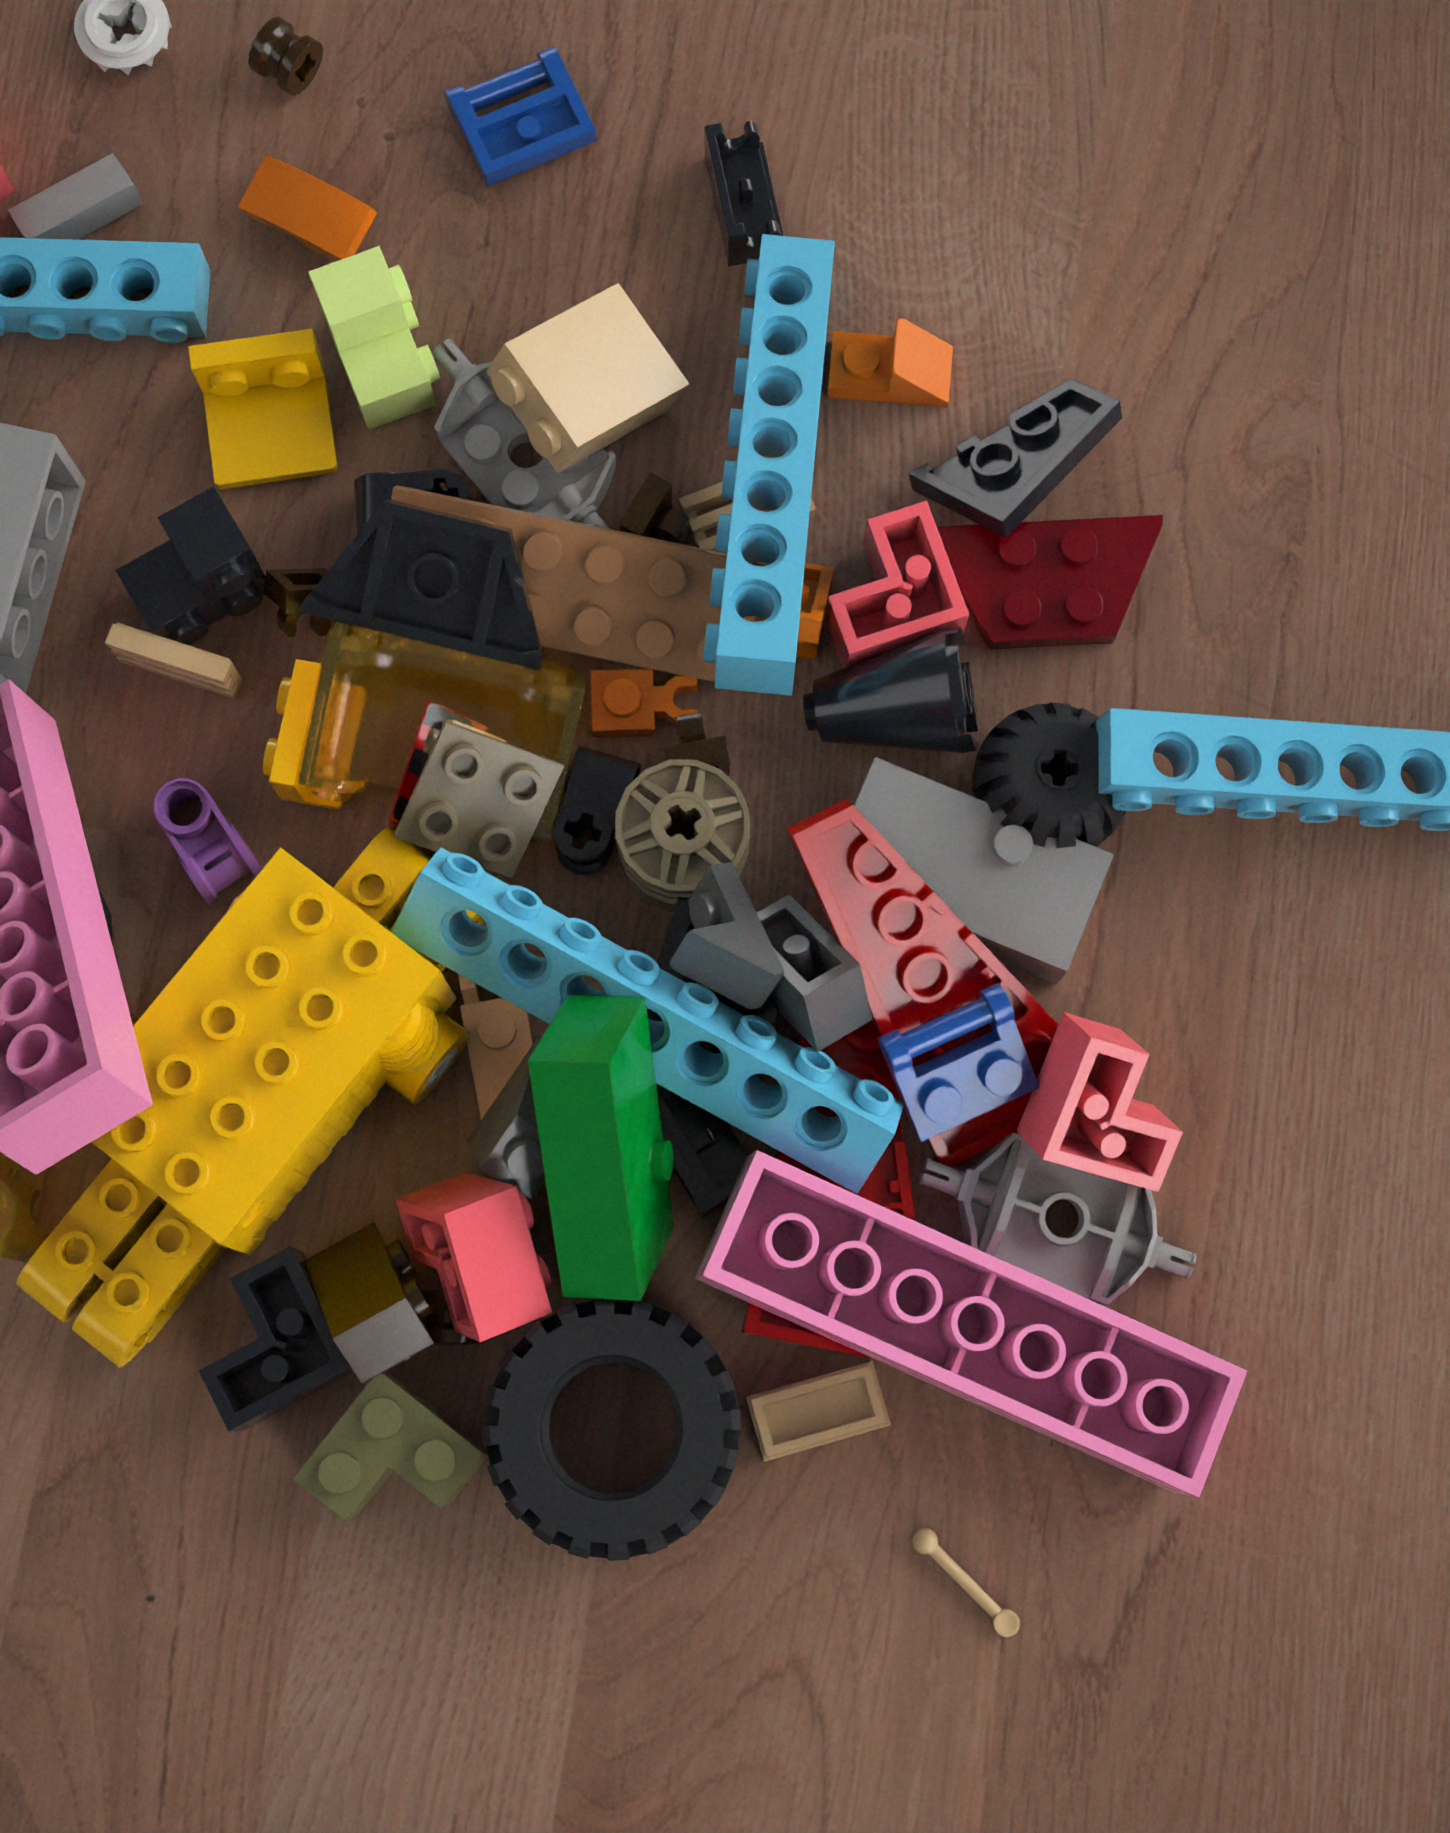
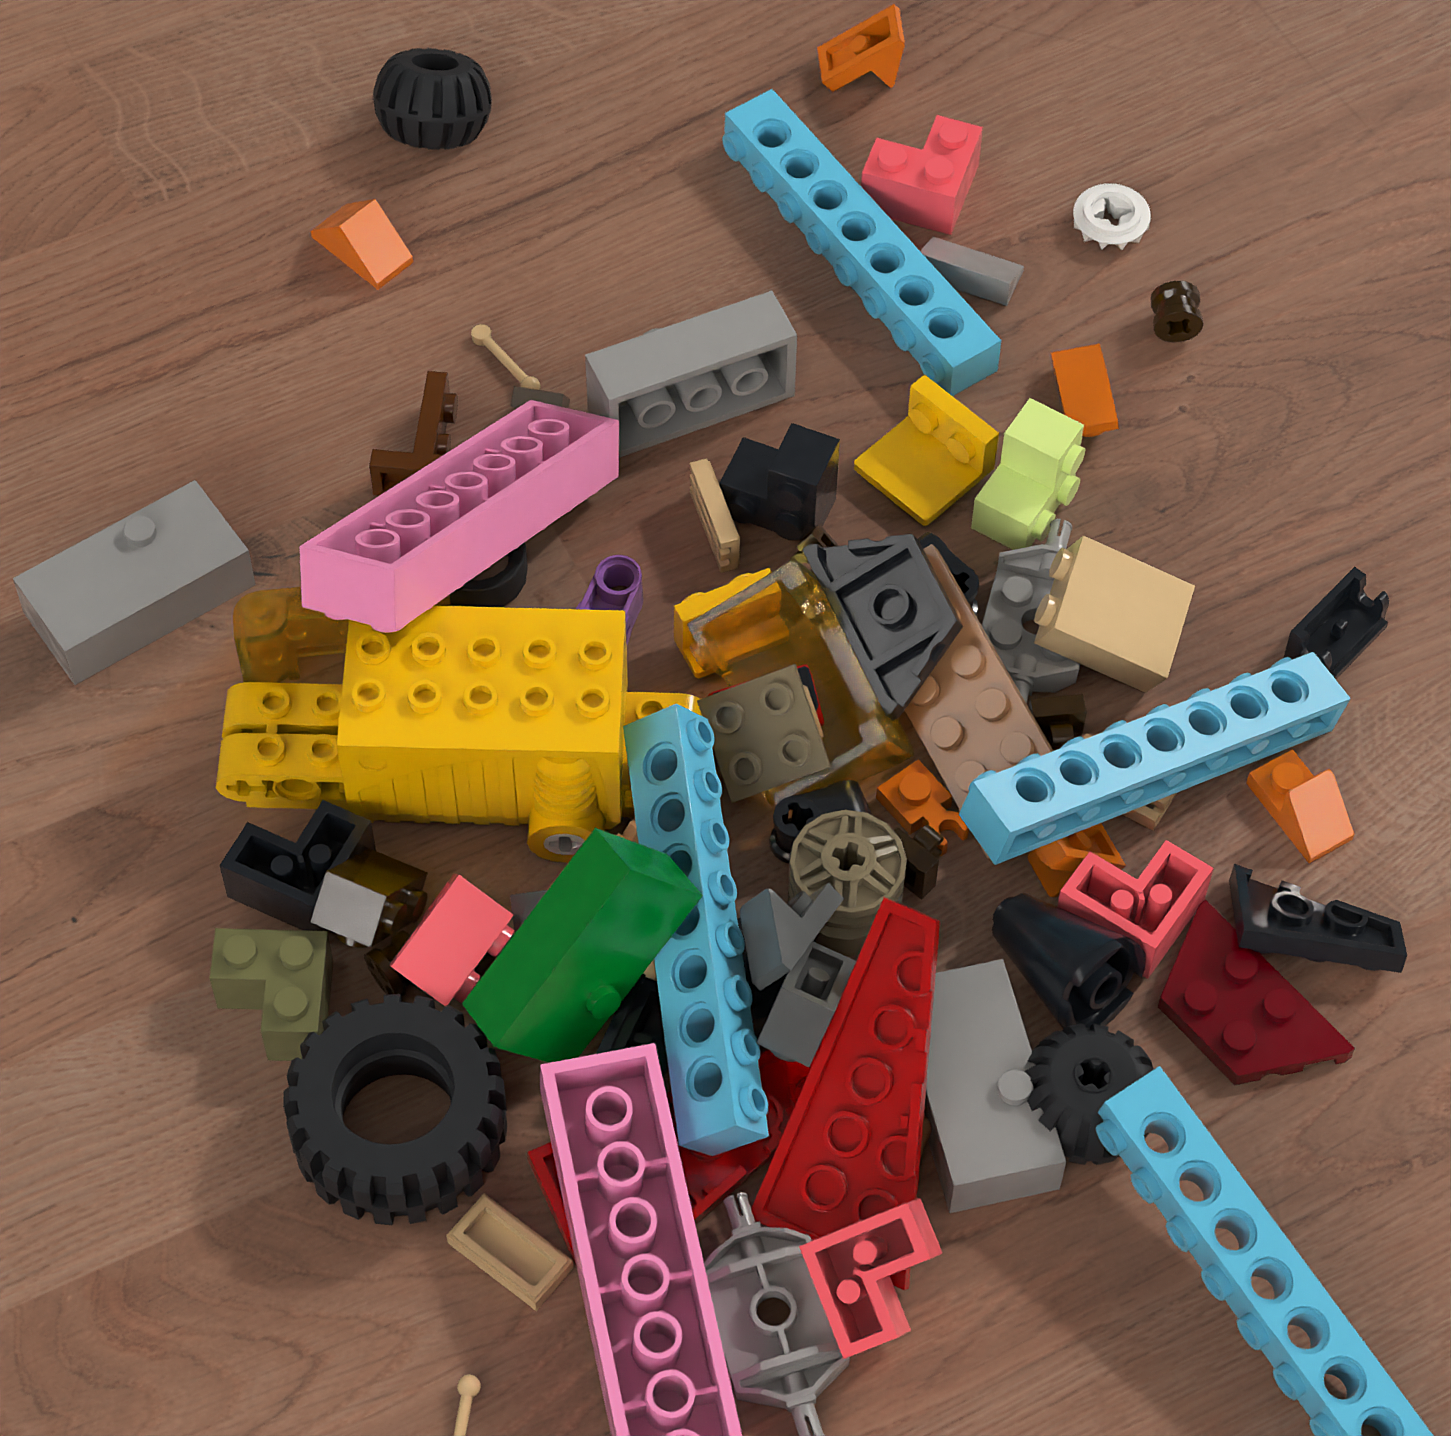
camera: 55 degrees right, 20 degrees down
blue plate [444,46,597,187] -> none
plate [878,983,1040,1142] -> none

